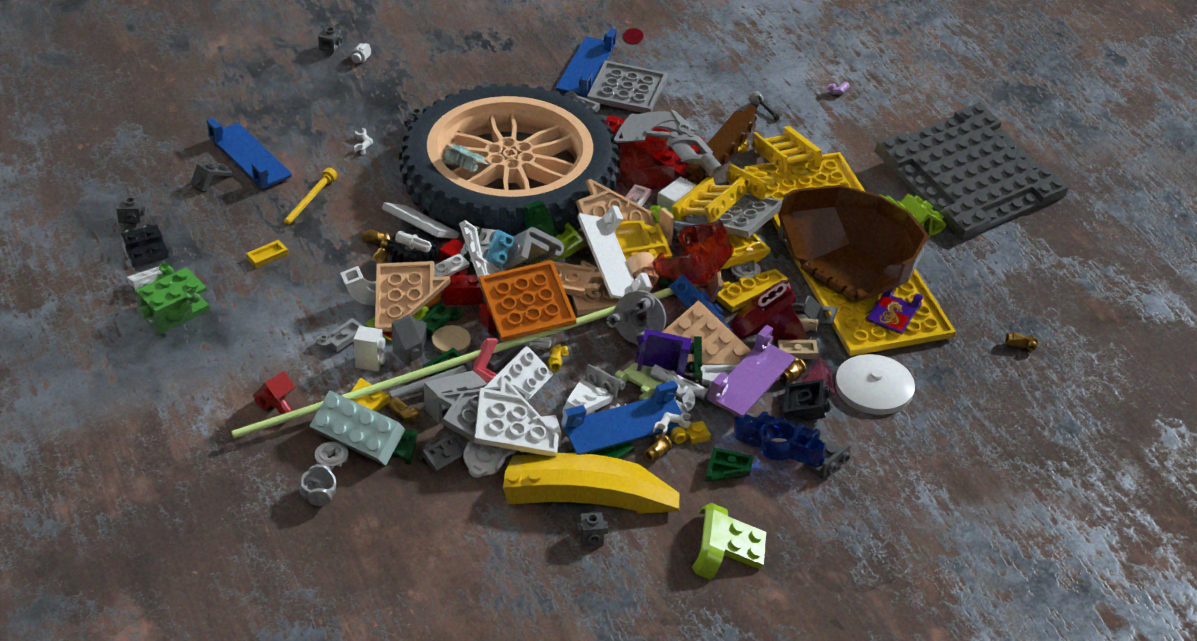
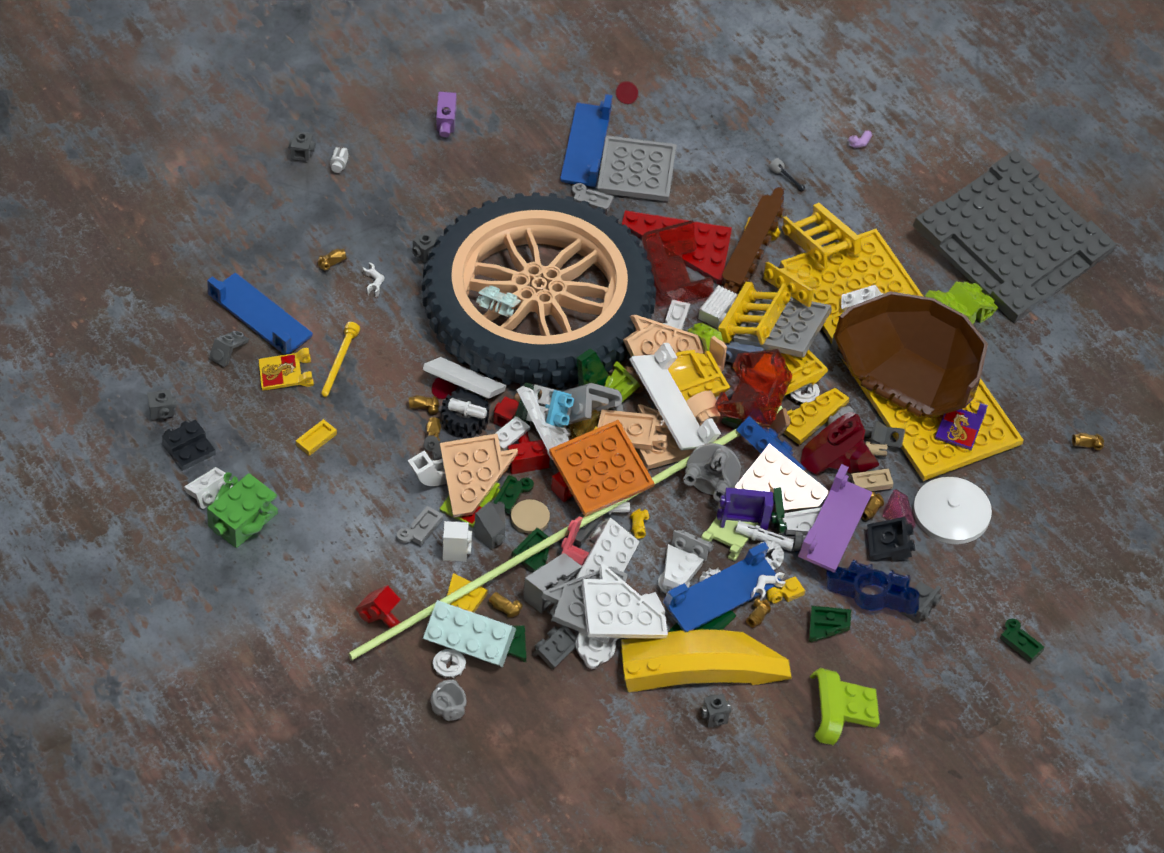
camera: 10 degrees left, 10 degrees up
light grey piece [389,365,467,399] -> none
light grey piece [614,110,723,177] -> none
none -> yellow flag [259,348,314,391]
none -> pearl gold arm [318,249,347,270]
none -> dark red sticker [432,377,458,399]
none -> medium lavender torso [436,92,457,137]
none -> dark green hinge [1000,618,1045,663]

